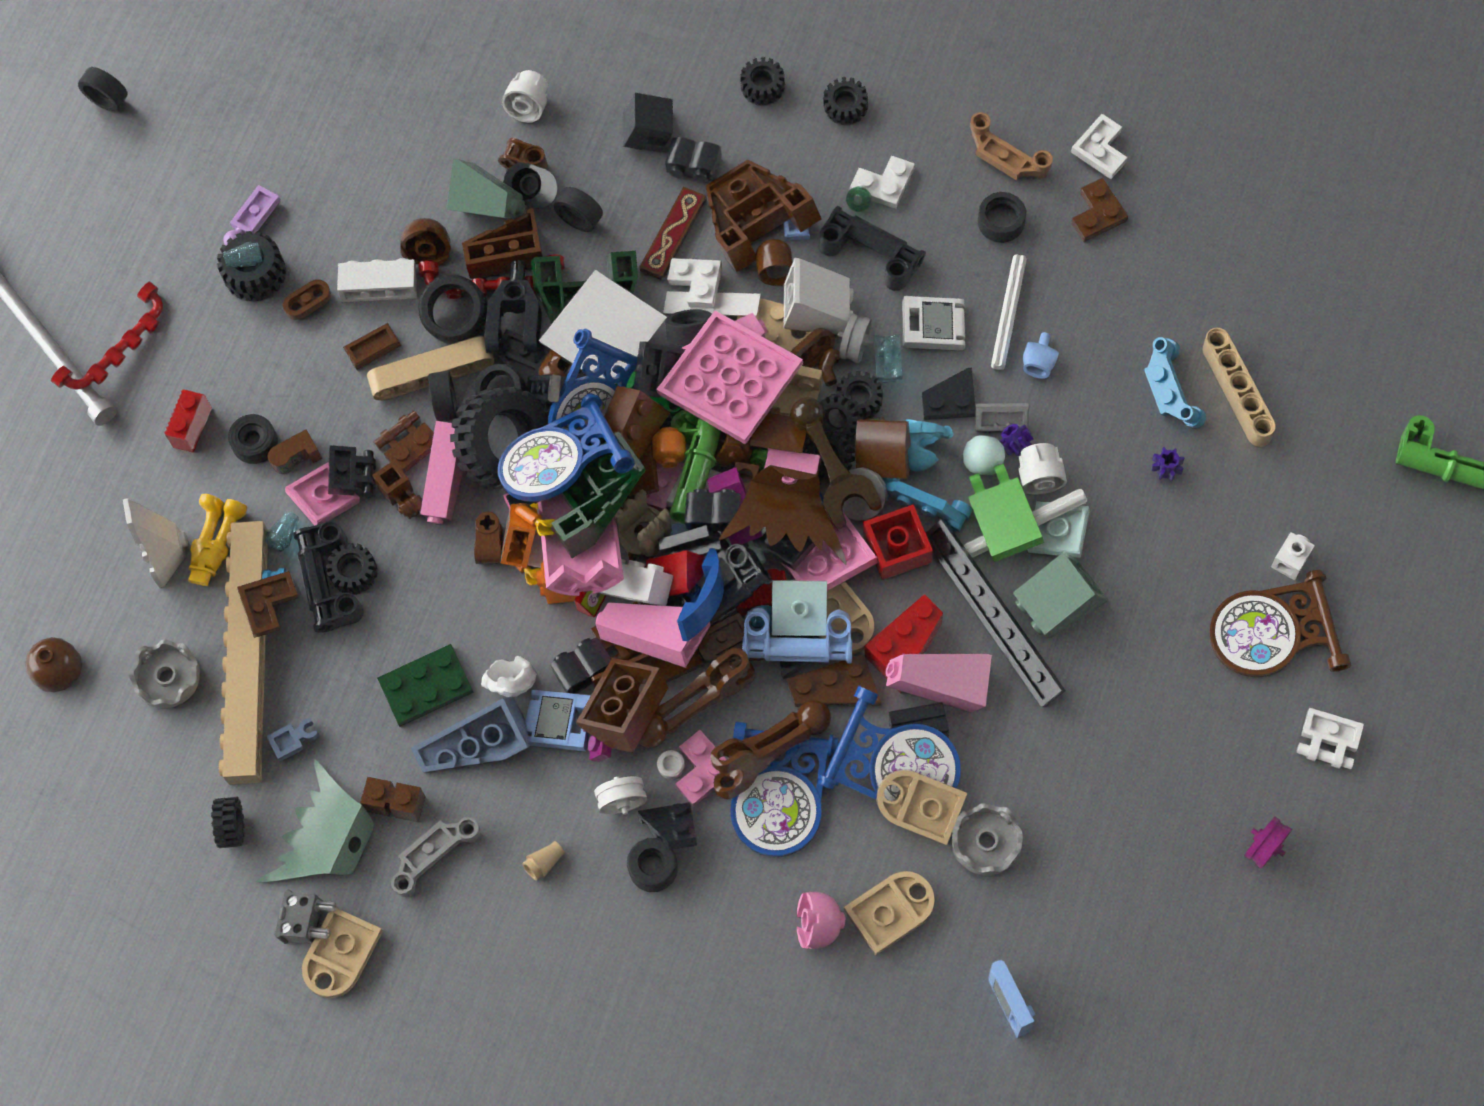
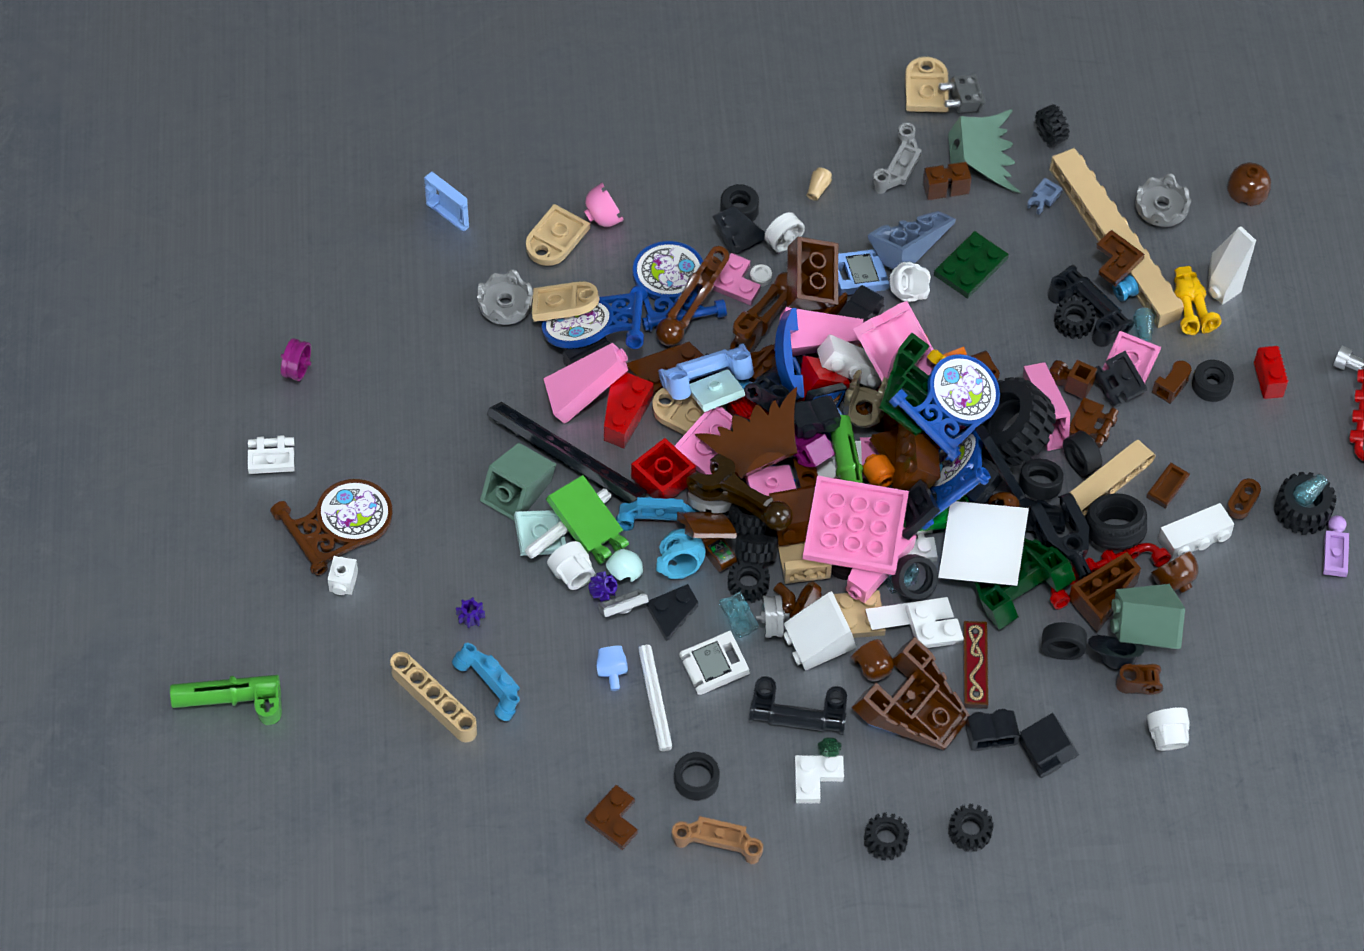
camera: 150 degrees right, 10 degrees down
white plate [1071,114,1127,179] -> none

